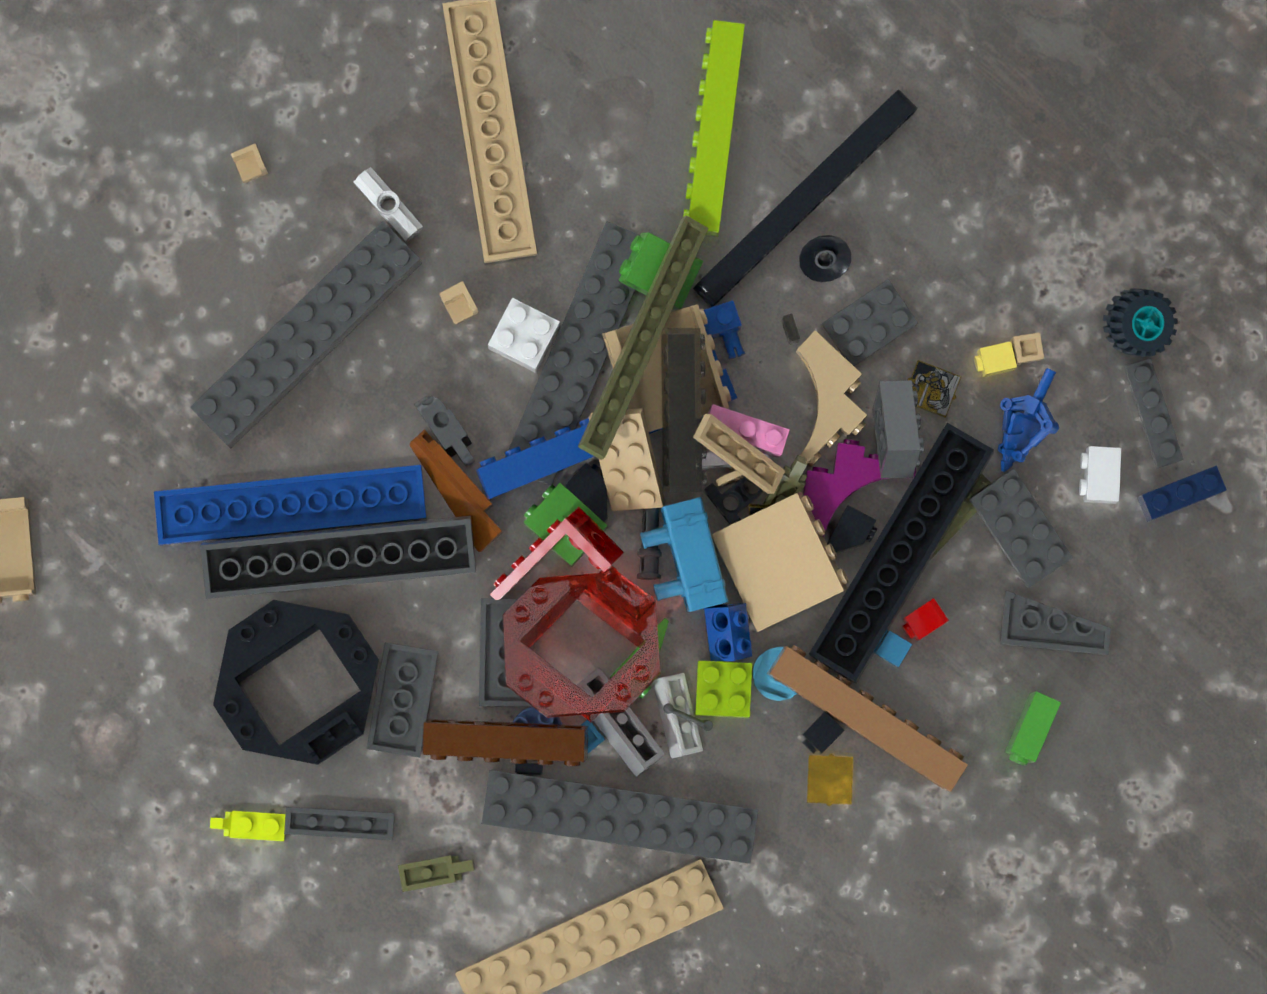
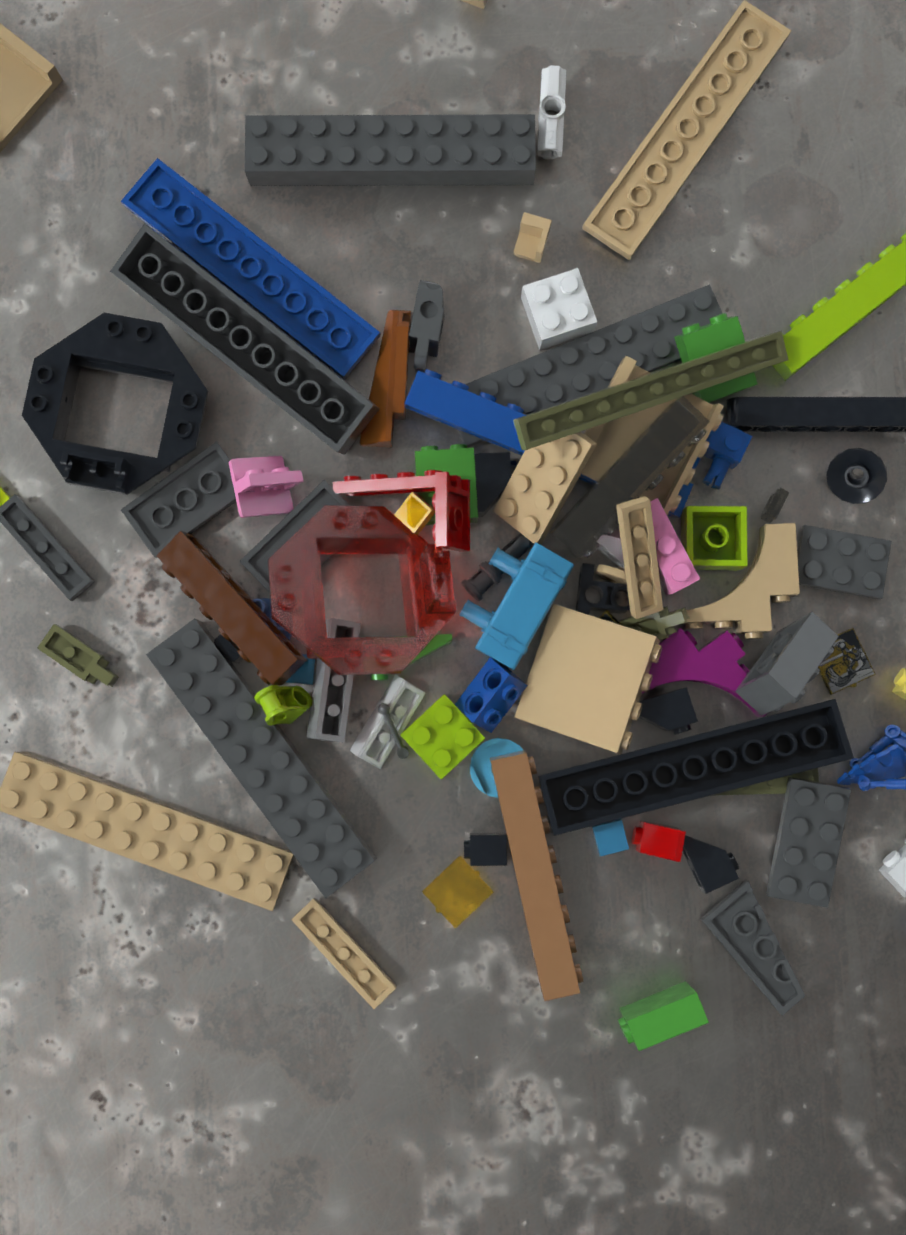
camera: 50 degrees right, 0 degrees up
none -> bright pink bracket [229,456,304,518]
none -> lime piece [254,685,312,726]
none -> tan plate [291,897,397,1009]
none -> yellow tile [394,492,435,534]
none -> lime brick [681,506,748,571]
none -> black slope [682,835,739,894]

